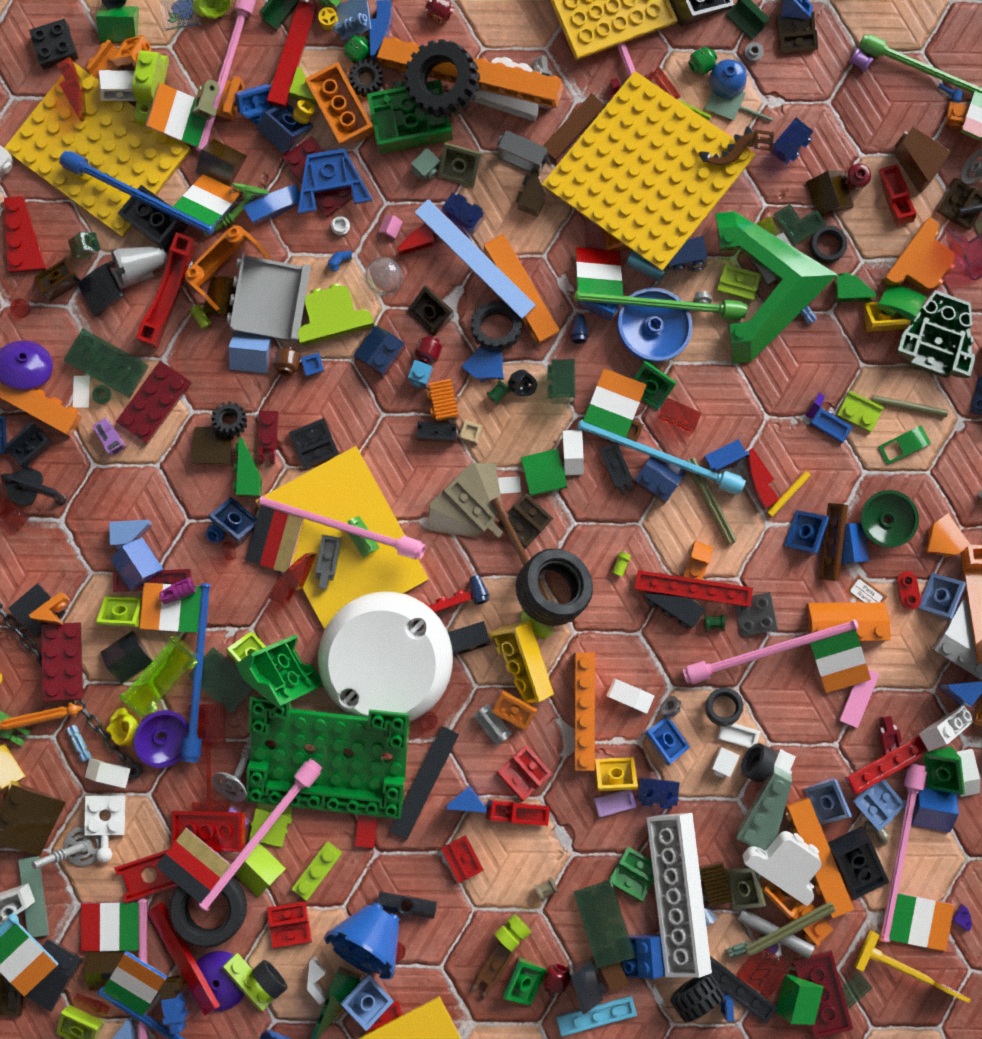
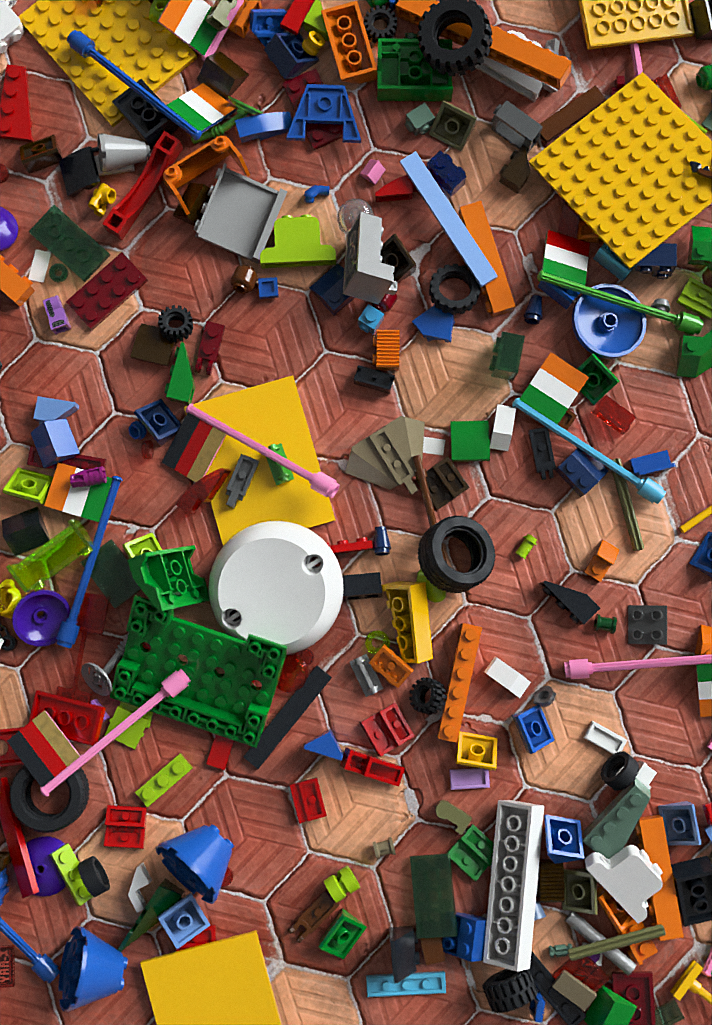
camera: 10 degrees right, 0 degrees up
brick [68,232,100,258] -> none
lime pin [190,304,212,330] -> none
medium blue slope [229,332,272,374] -> none
lime slope [235,843,286,897] -> none
black slope [289,417,339,468] -> none
white plate [331,216,350,235] -> none
black piece [377,891,437,919] -> none
tan tile [459,420,483,444] -> none
dark green bush [486,380,511,405] -> none
black piece [508,370,537,396] -> none
dark red head [542,963,571,995] -> none
red plate [635,570,753,608] -> none
clear blue brick [637,777,680,809] -> none
black tyre [705,687,744,727] -> none
white brick [710,747,740,778] -> none
red slope [747,448,779,510] -> none
none -> yellow plate [88,183,116,217]
none -> clear red tile [277,654,308,693]
none -> light grey hinge [343,212,398,304]
none -> clear neon green piece [365,630,390,655]
none -> black tyre [409,677,447,715]
none -> olive leg [435,800,472,835]
none -> blue slope [544,815,584,864]
none -> dark tan tile [552,969,597,1011]

